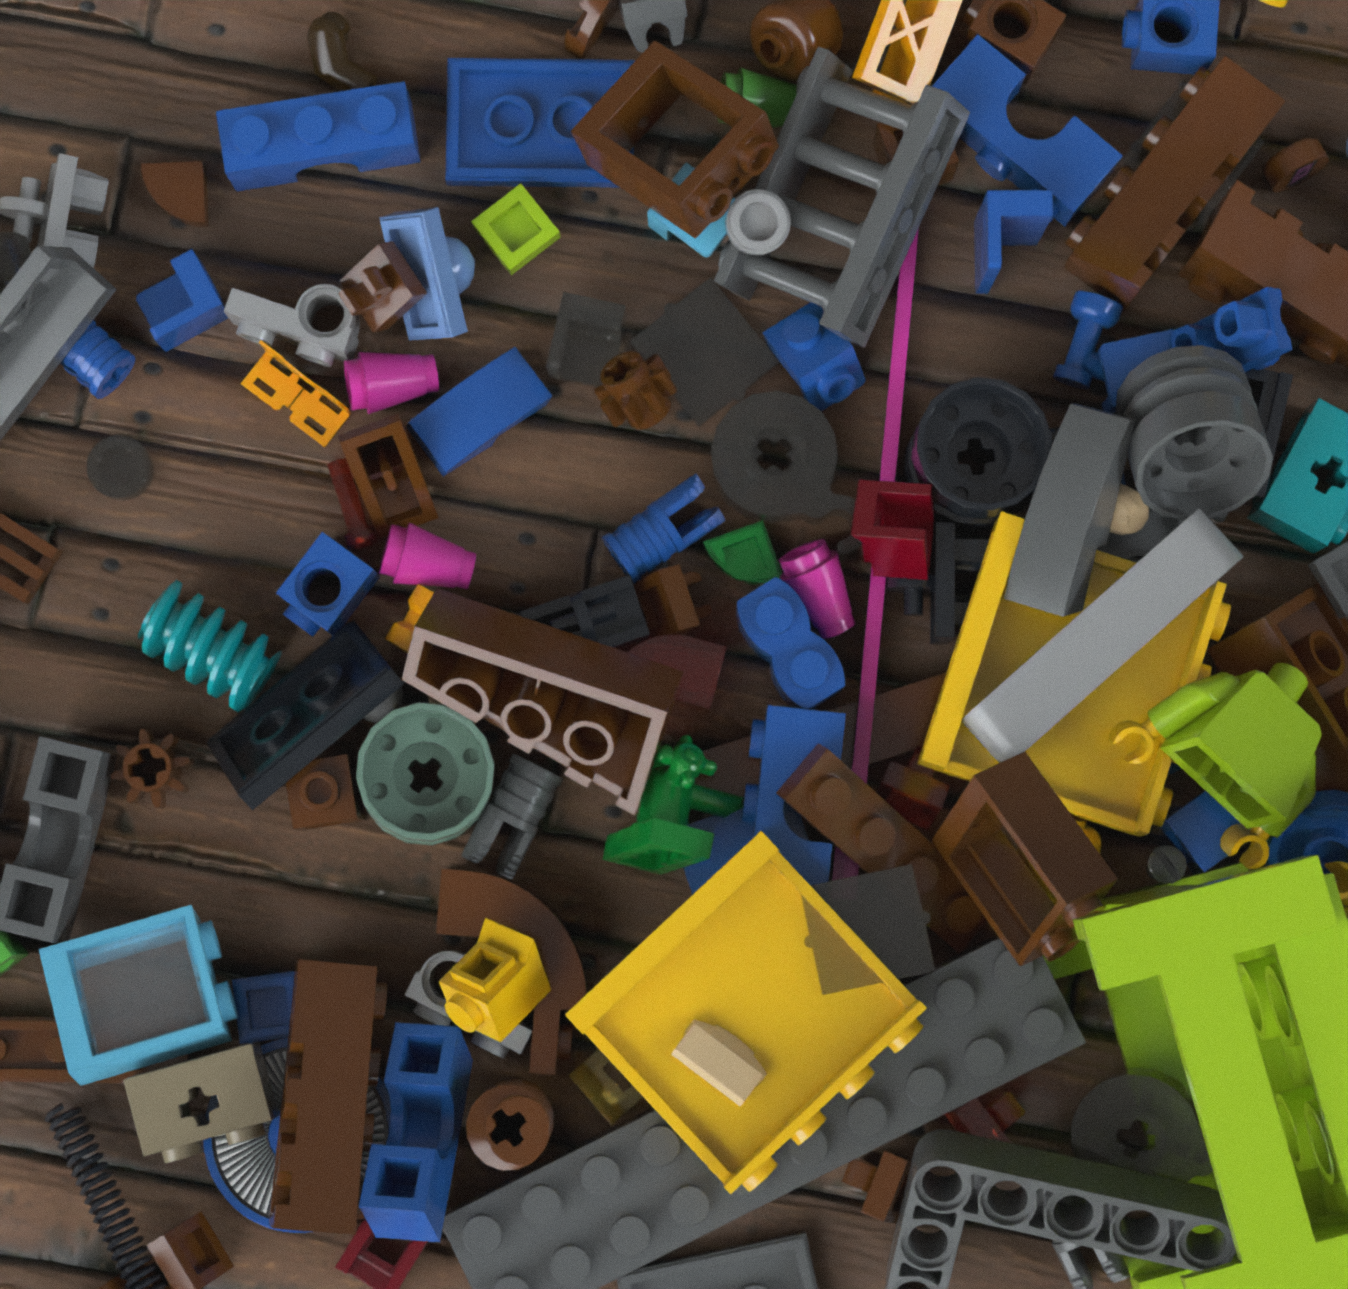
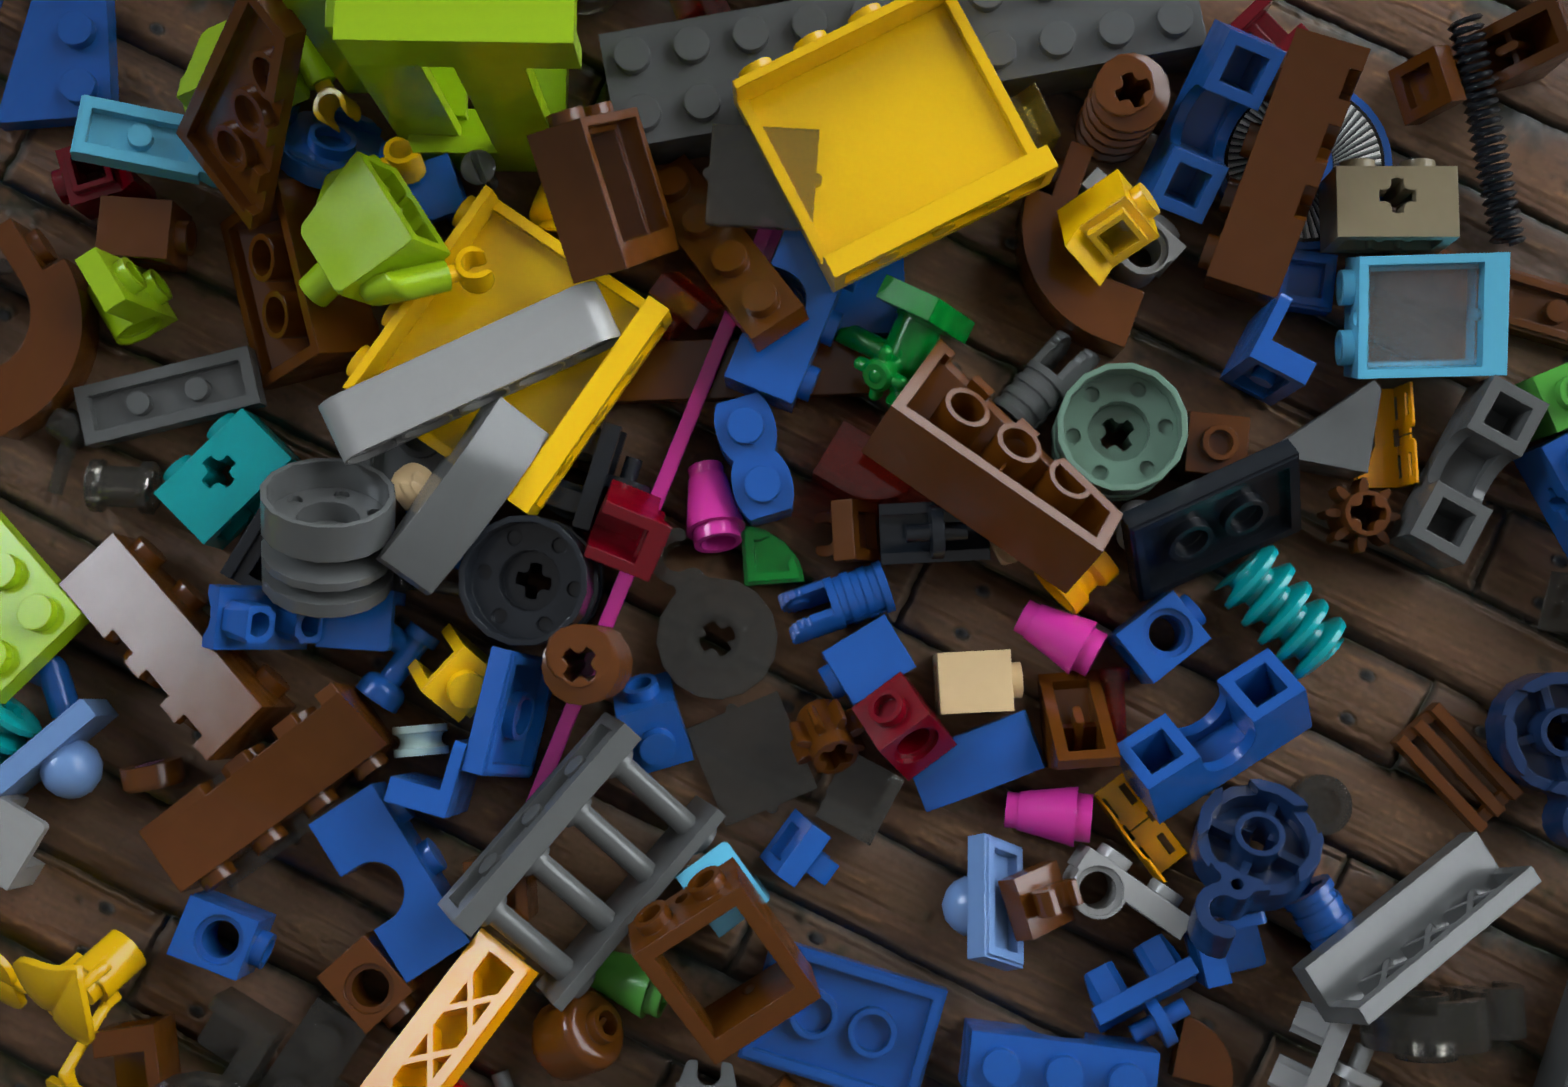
camera: 165 degrees left, 0 degrees up
lime plate [471,183,561,276] -> none
tan piece [671,1019,767,1106] -> none
light grey tile [725,189,791,256] -> none
none -> light aqua bush [392,723,449,758]
none -> yellow window [407,623,489,723]
none -> blue tile [461,646,552,778]
none -> reddish brown piece [541,624,633,706]
none -> blue tile [759,808,839,888]
none -> blue brick [817,614,917,705]
none -> dark red brick [852,671,957,781]
none -> tan brick [932,649,1023,715]
none -> blue hips [1084,933,1200,1048]
none -> blue arch [1117,648,1312,824]
none -> dark blue piece [1187,779,1324,959]
none -> blue panel [1219,292,1317,406]
none -> dark grey slope [1280,380,1382,481]
none -> light orange piece [1354,381,1419,488]

